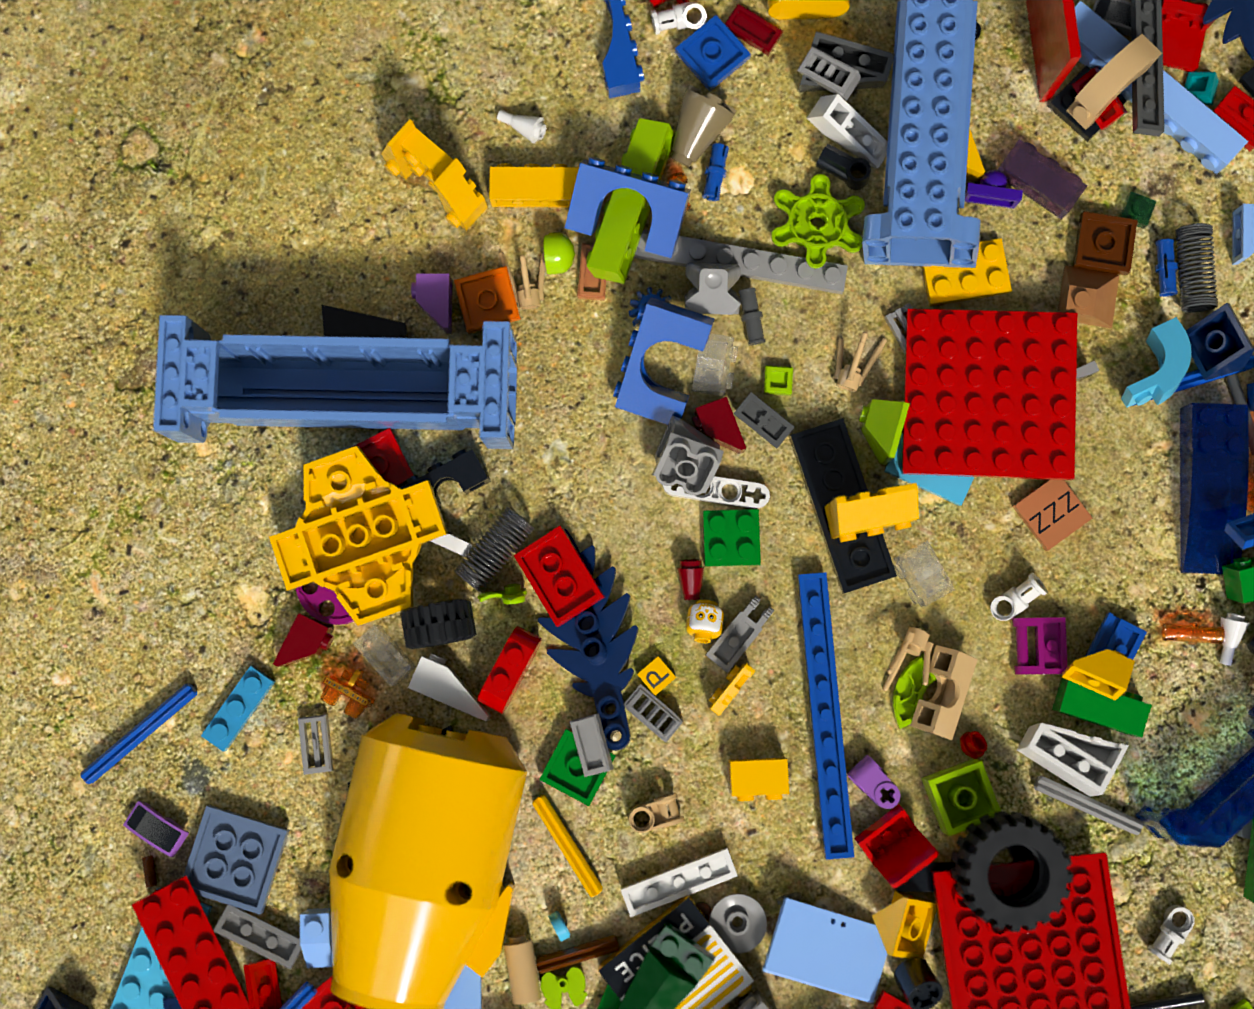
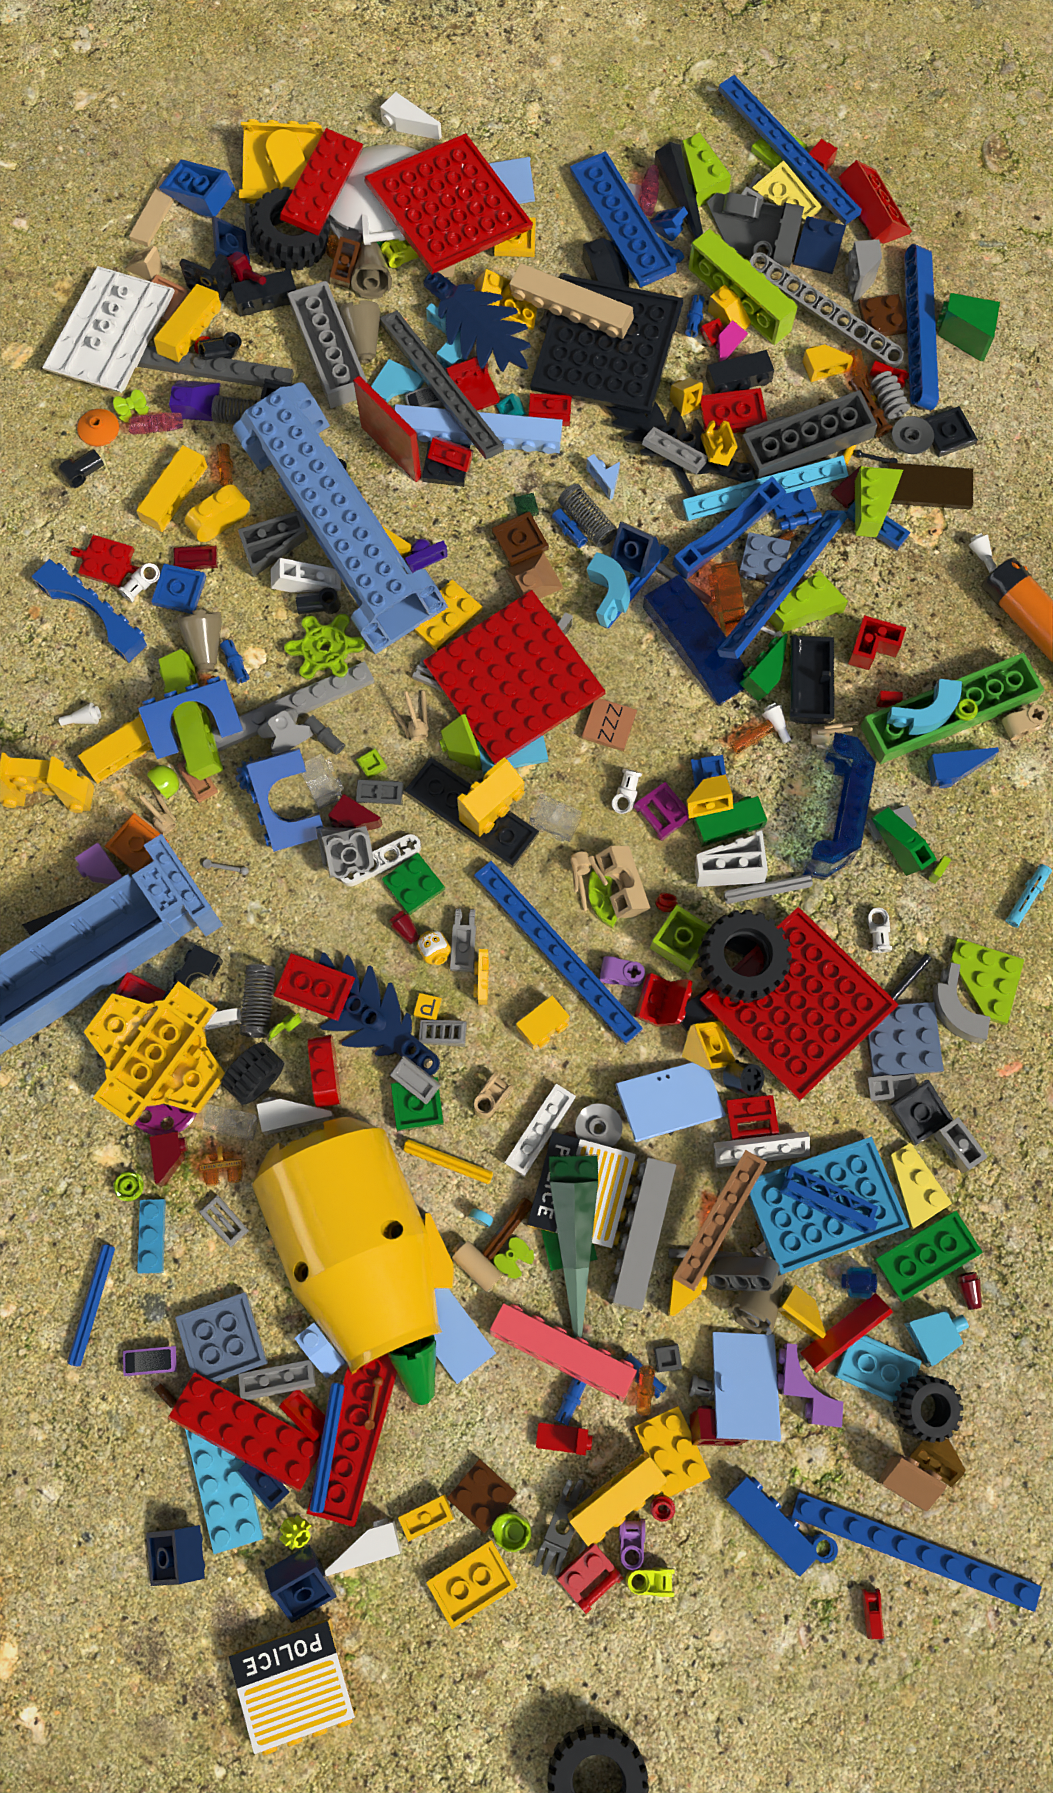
camera: 40 degrees left, 10 degrees down
light grey slope [797,46,861,101] -> none
clear purple brick [997,139,1087,220] -> none
tan arch [1066,34,1162,130] -> none
none -> lime plate [113,1171,144,1201]
none -> light grey hinge [203,859,249,875]

